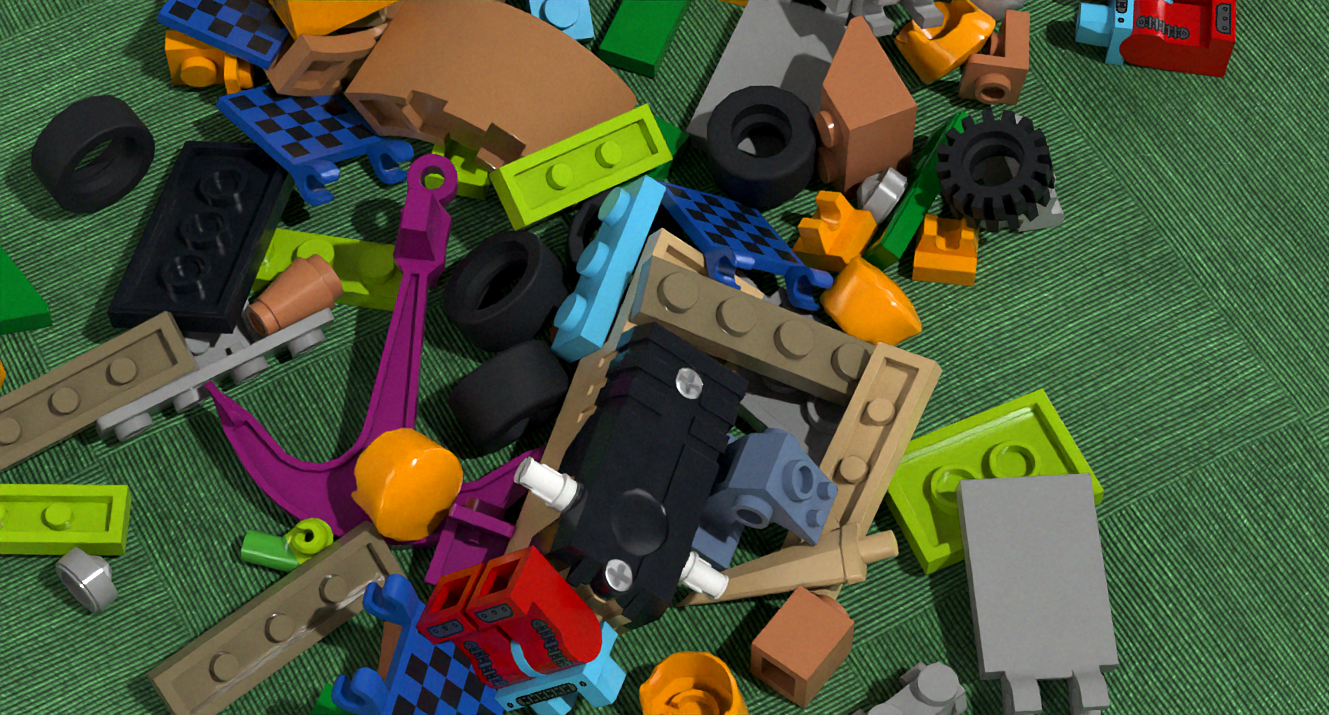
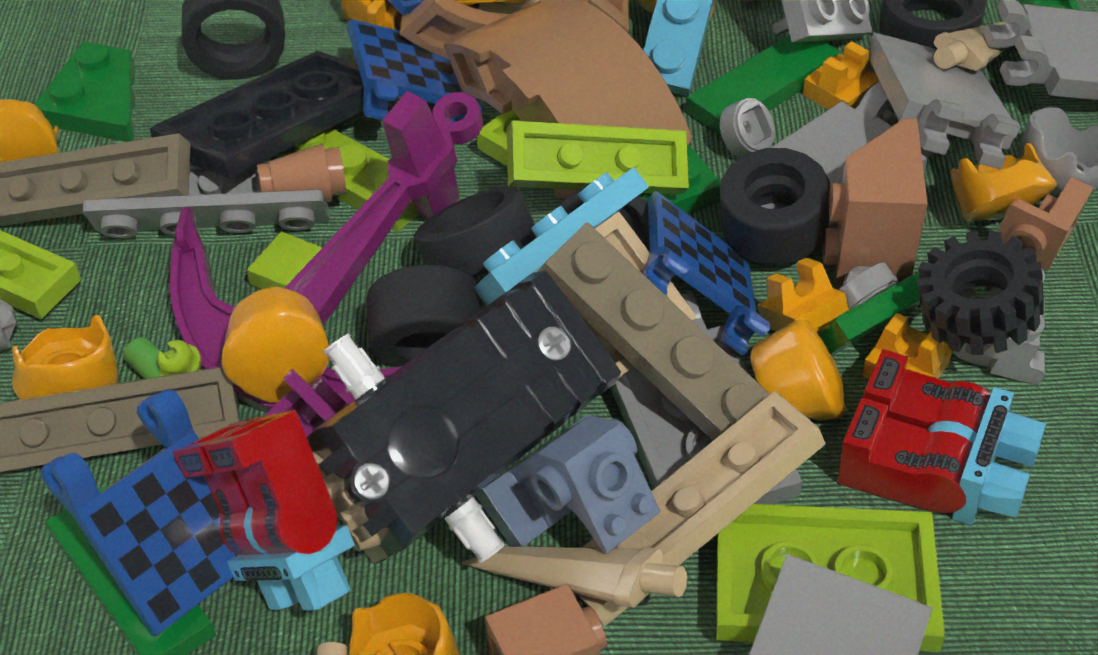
camera: 30 degrees right, 10 degrees down
none -> light orange hair [11,315,119,399]
none -> lime tile [247,231,323,289]
none -> light grey tile [720,98,775,158]
none -> hips [838,349,1046,526]

